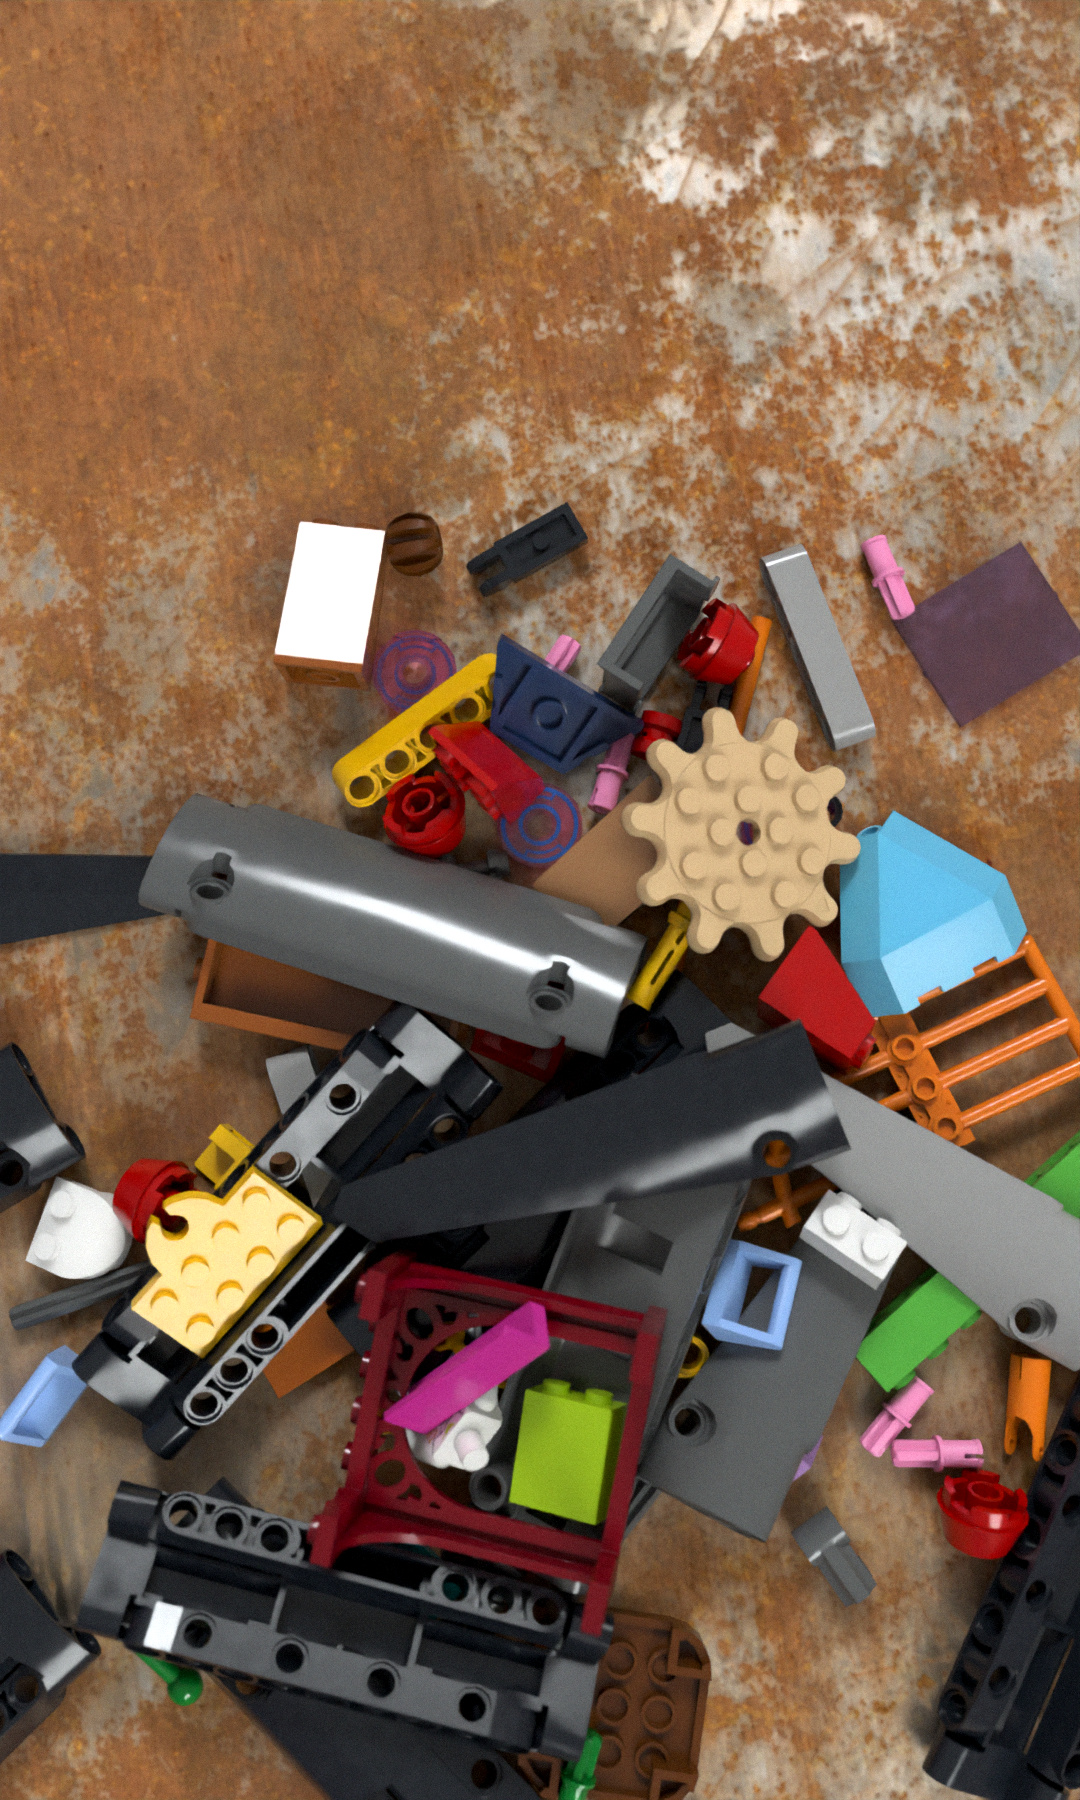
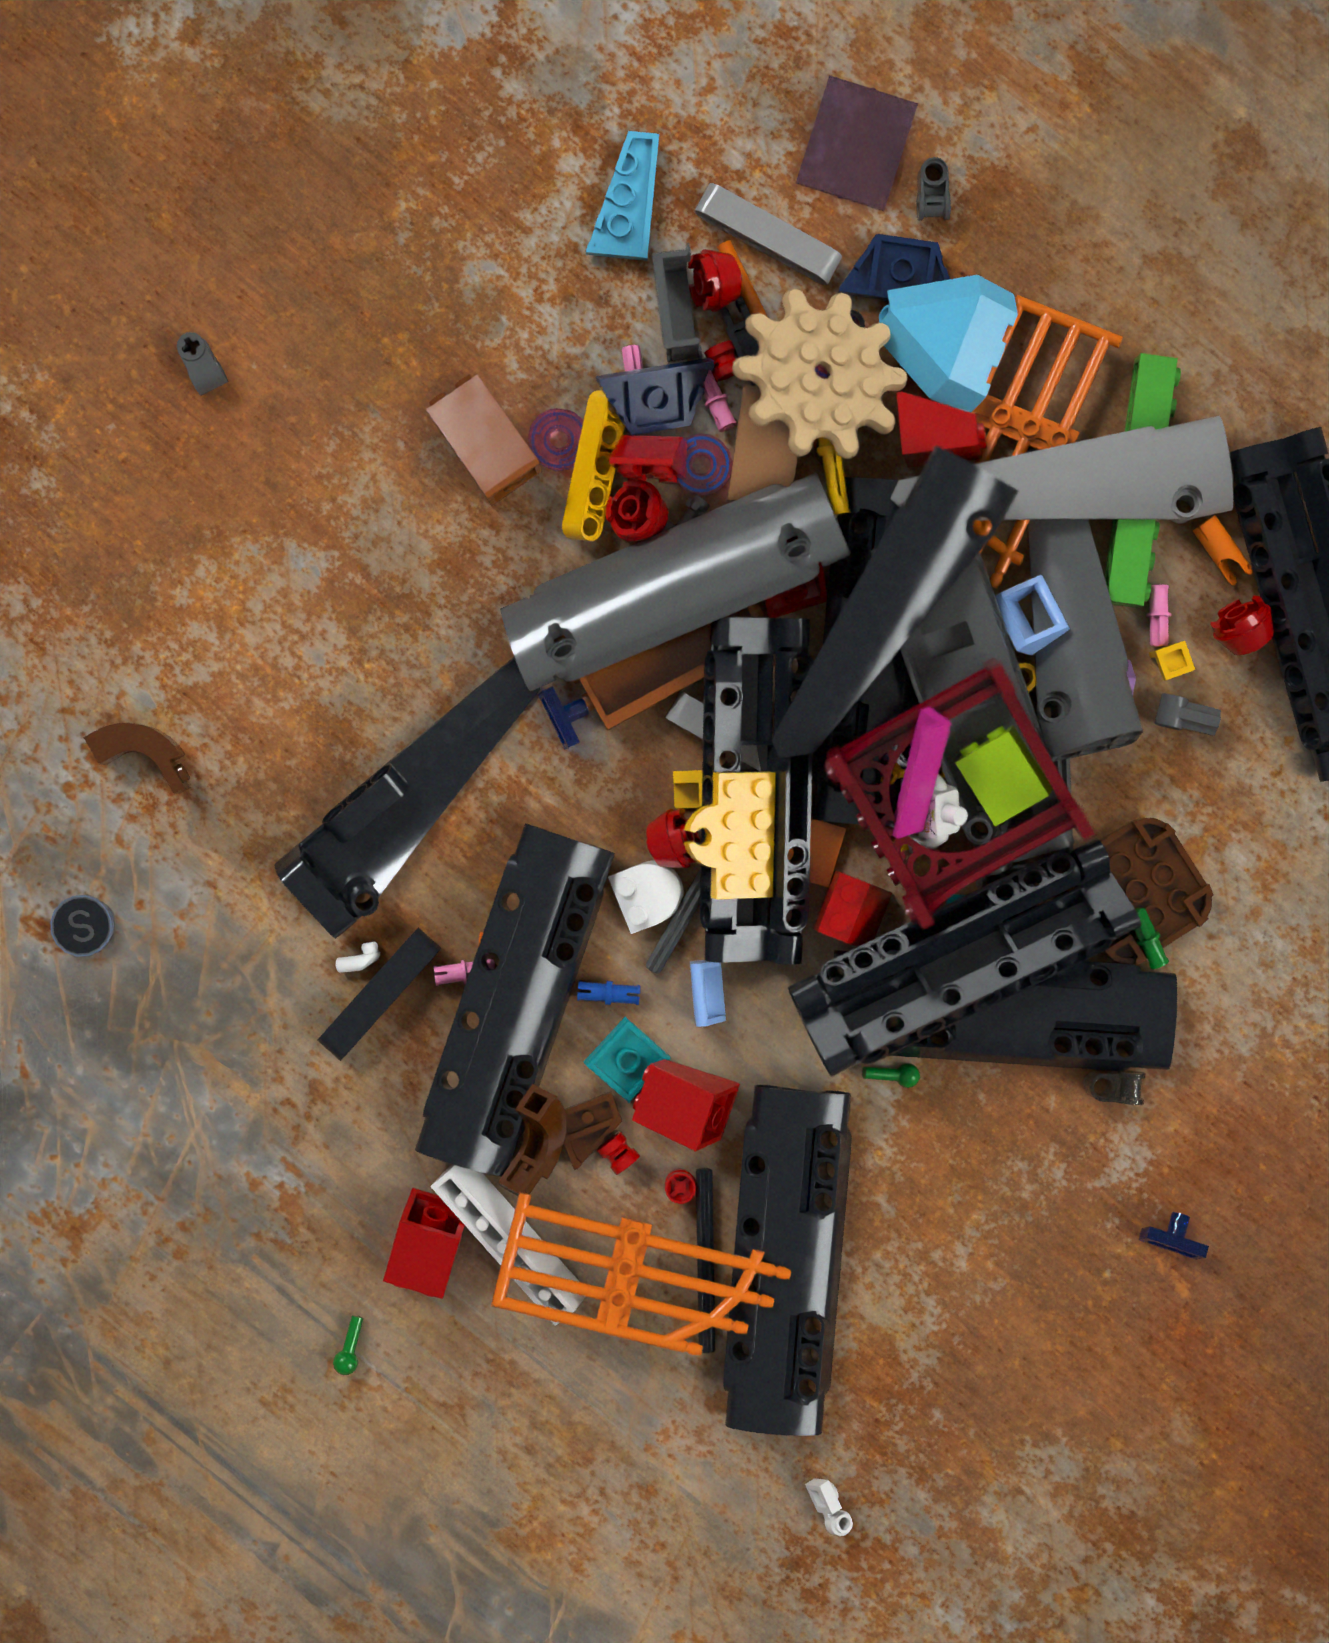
camera: 40 degrees left, 5 degrees up
reddish brown piece [385,512,443,576] -> none
black hinge [466,502,588,597] -> none
white brick [799,1189,908,1290] -> none
bright pink axle [860,535,915,620] -> none
bright pink axle [890,1435,983,1472] -> none
none -> dark grey piece [177,332,229,396]
none -> clear blue tile [538,686,589,750]
none -> medium azure wing [586,131,659,261]
none -> red slope [812,870,892,947]
none -> dark blue wing [838,234,950,301]
none -> dark grey piece [916,157,951,221]
none -> yellow panel [1148,641,1195,681]

